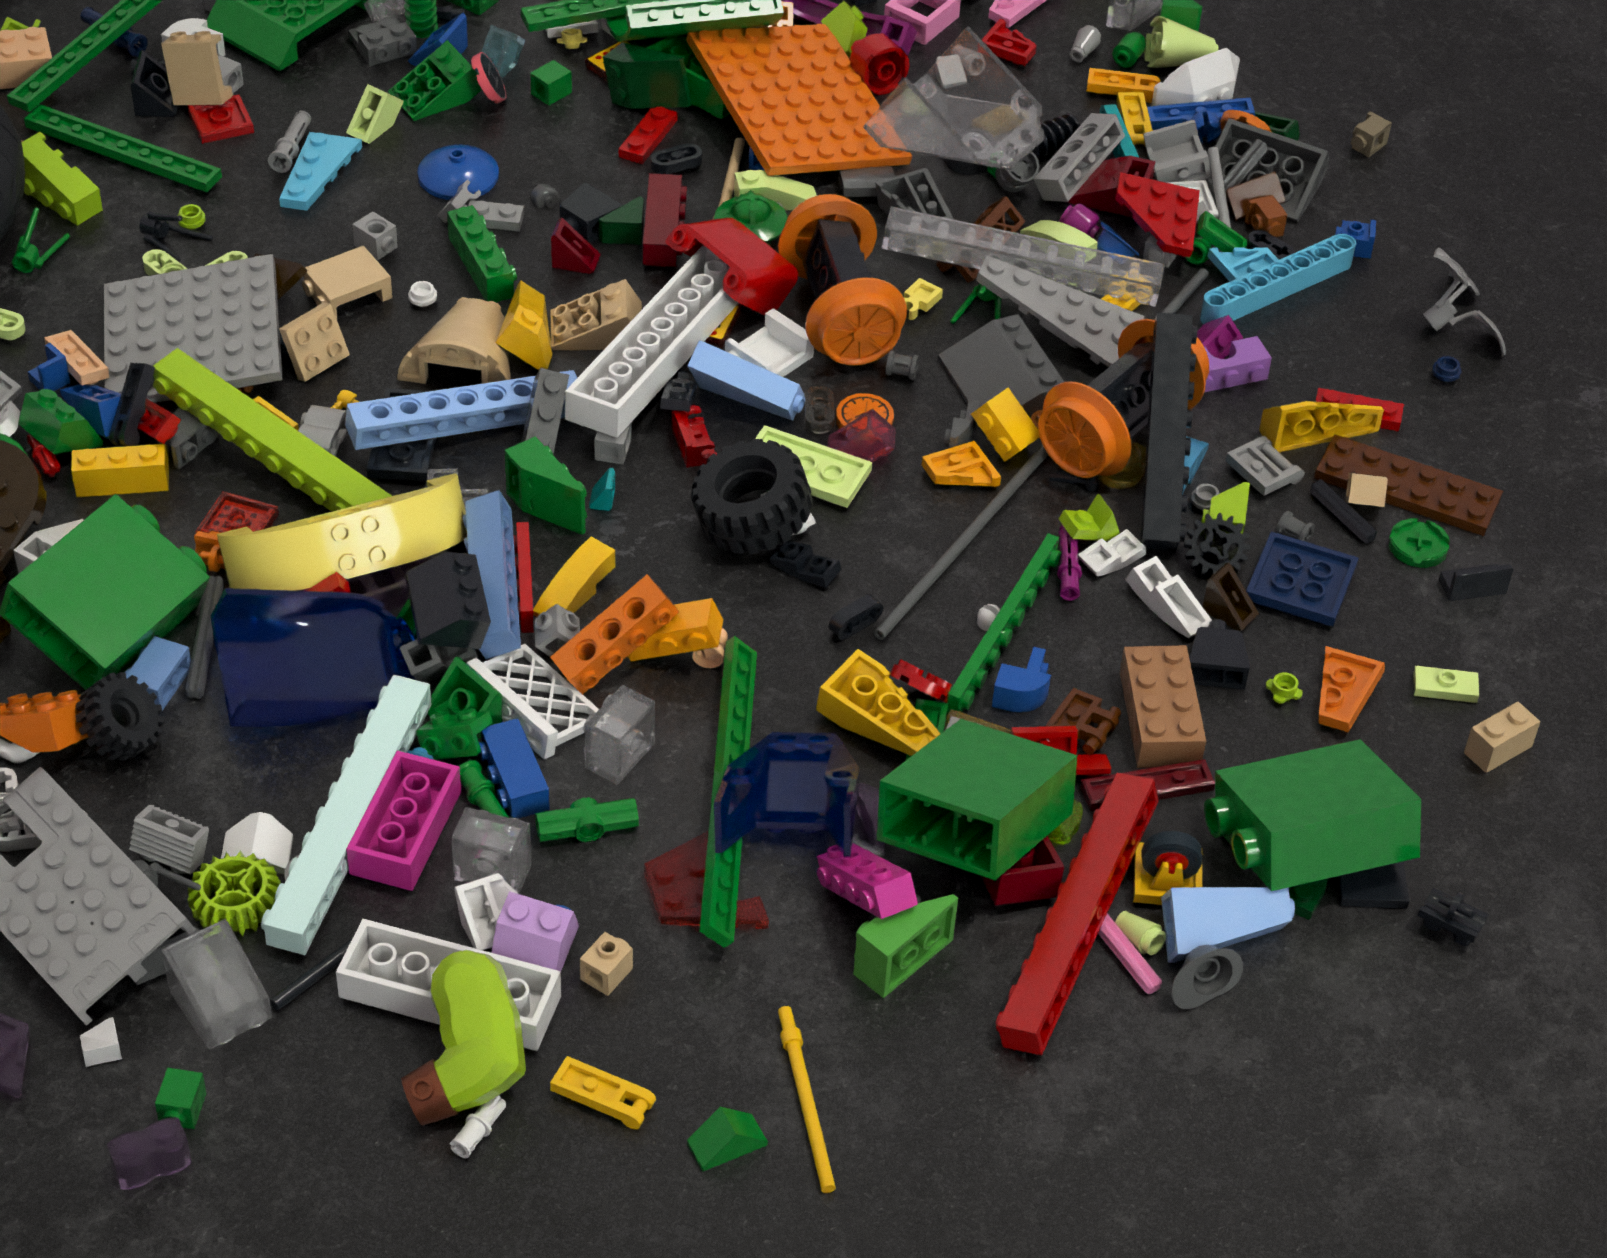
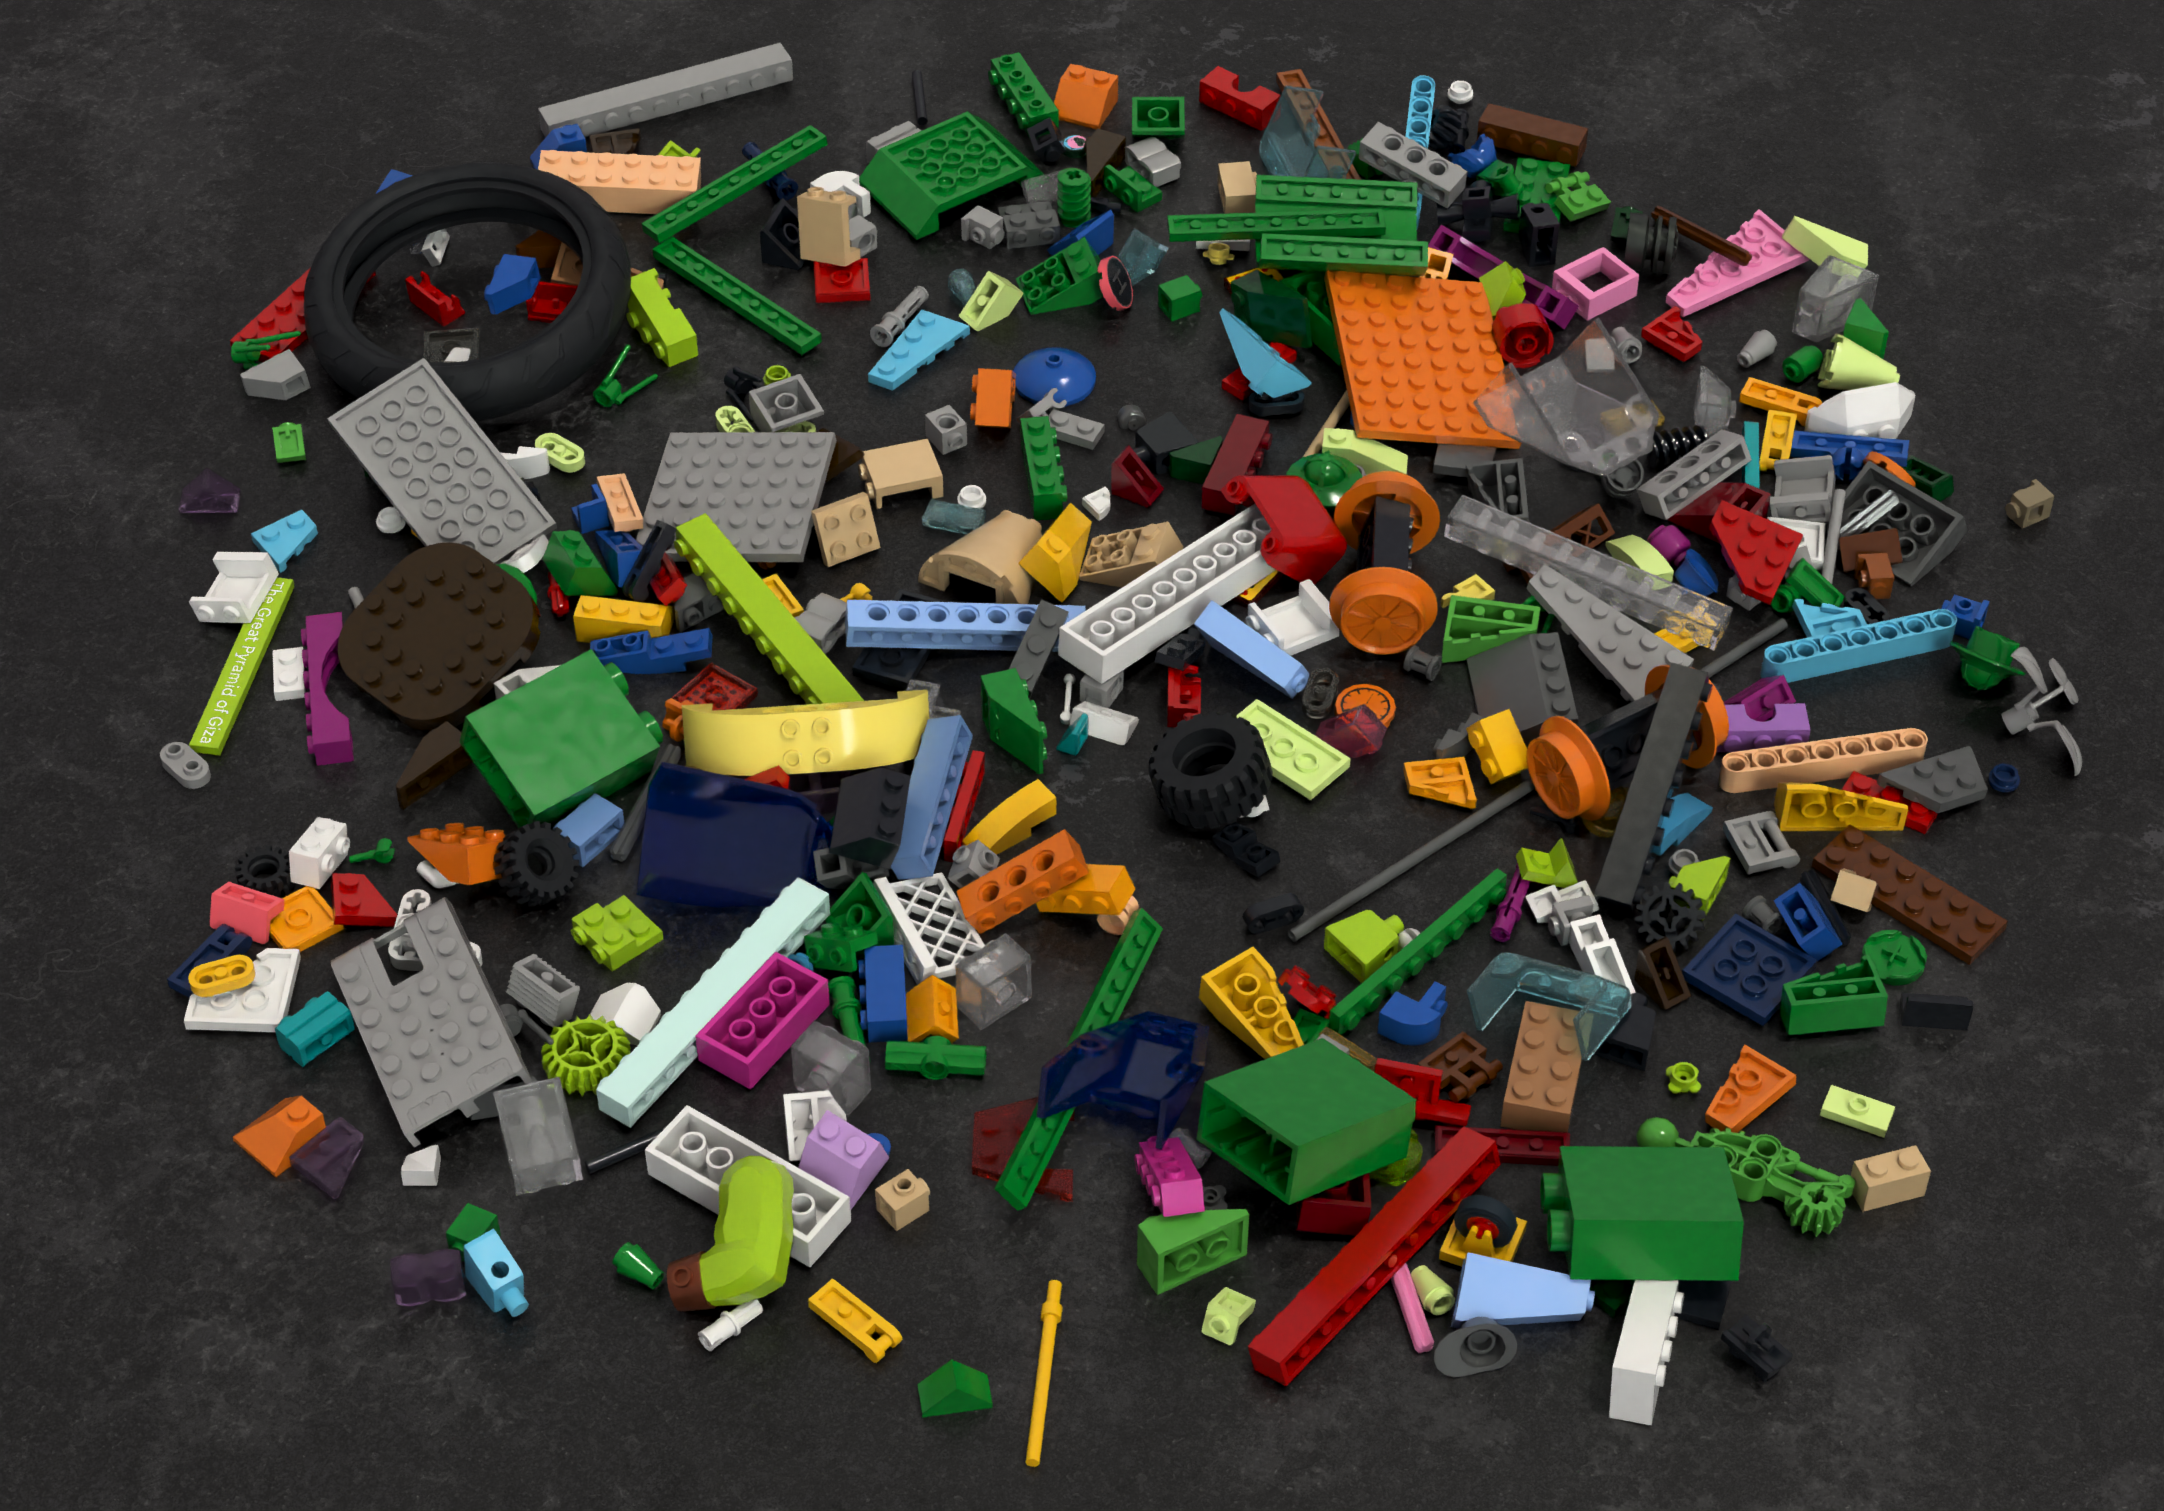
camera: 20 degrees right, 0 degrees up
none -> medium azure torso [464,1228,529,1317]
none -> lime plate [571,895,663,972]
none -> blue slope [590,628,713,674]
none -> green cone [612,1242,665,1290]
none -> light grey slope [749,374,824,432]
none -> light orange panel [906,975,959,1044]
none -> clear light blue plate [922,499,986,534]
none -> clear light blue cone [948,269,976,306]
none -> light grey brick [961,205,1004,249]
none -> orange brick [970,368,1016,428]
none -> white hinge [1060,673,1076,725]
none -> white slope [1069,701,1139,745]
none -> white tile [1082,487,1111,521]
none -> yellowish green bracket [1202,1287,1256,1345]
none -> medium azure wedge [1219,308,1312,398]
none -> lime torso [1324,910,1404,983]
none -> bright green wedge [1442,595,1540,663]
none -> clear light blue windscreen [1467,952,1632,1061]
none -> light grey bracket [1548,895,1594,946]
none -> white wedge [1609,1280,1684,1425]
none -> bright green arm [1636,1117,1856,1237]
none -> clear slope [1693,366,1736,438]
none -> light nougat beam [1718,728,1928,793]
none -> blue brick [1773,882,1842,961]
none -> green wedge [1779,954,1888,1035]
none -> dark grey wing [1877,746,1988,813]
none -> green helmet [1950,626,2026,690]

